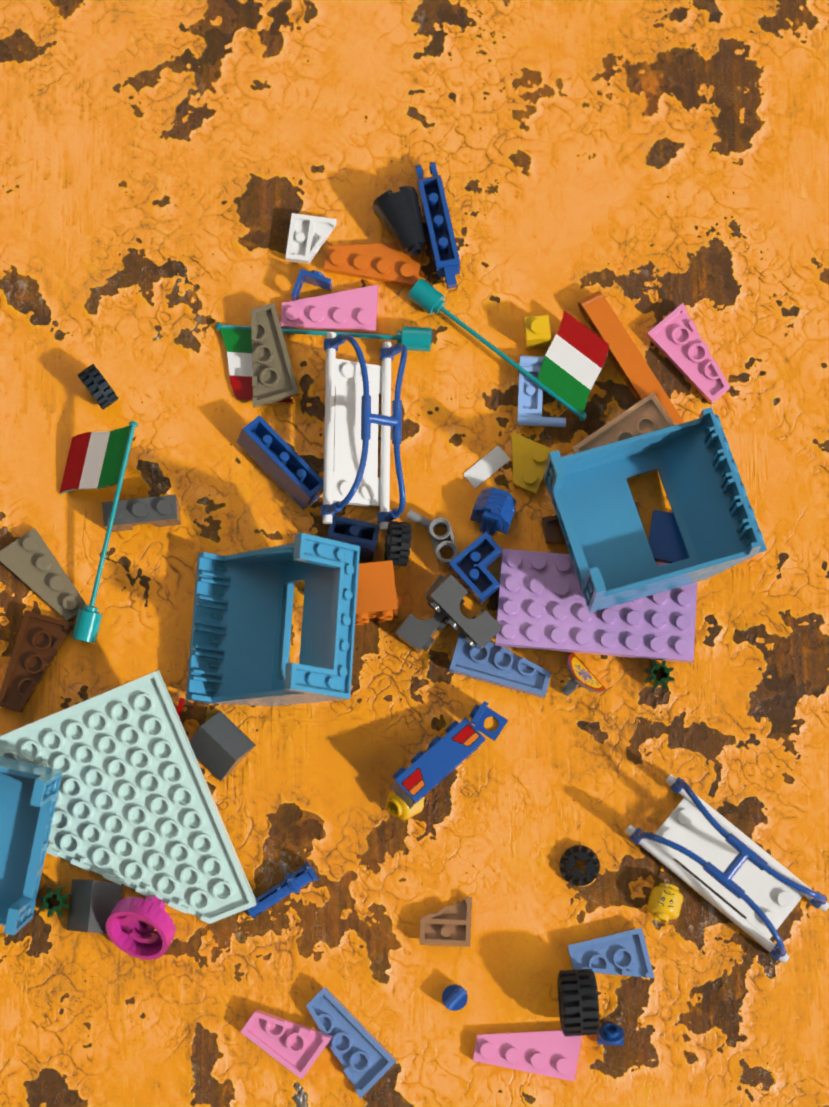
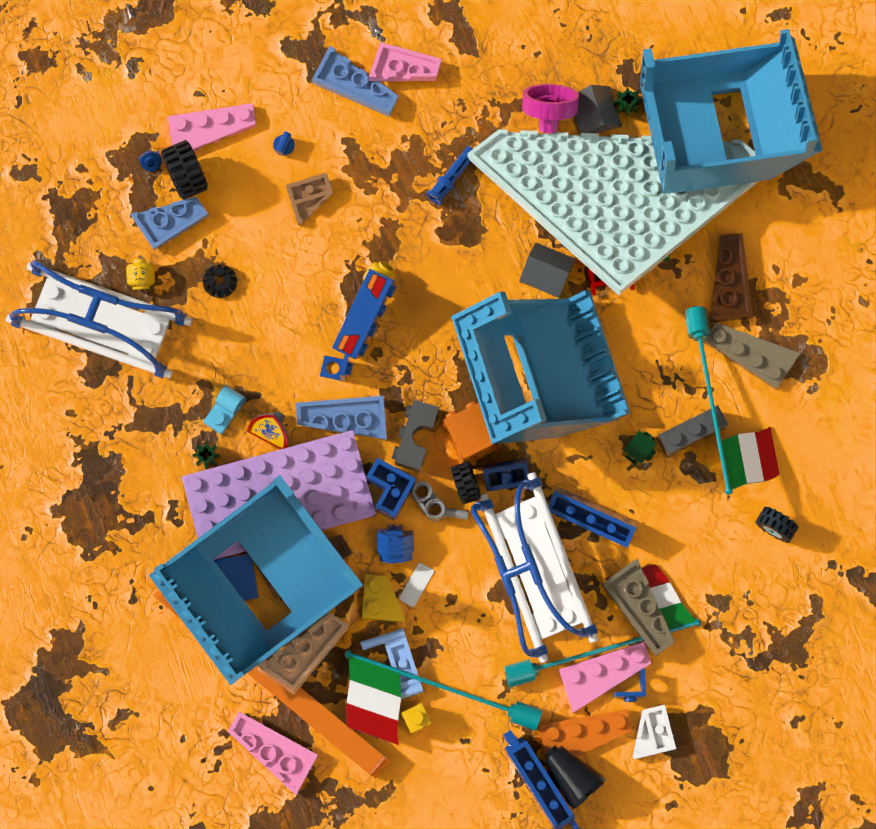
camera: 155 degrees right, 0 degrees up
dark grey arch [425,574,503,649] -> none
none -> medium azure plate [203,385,247,435]
none -> dark green brick [621,430,657,468]

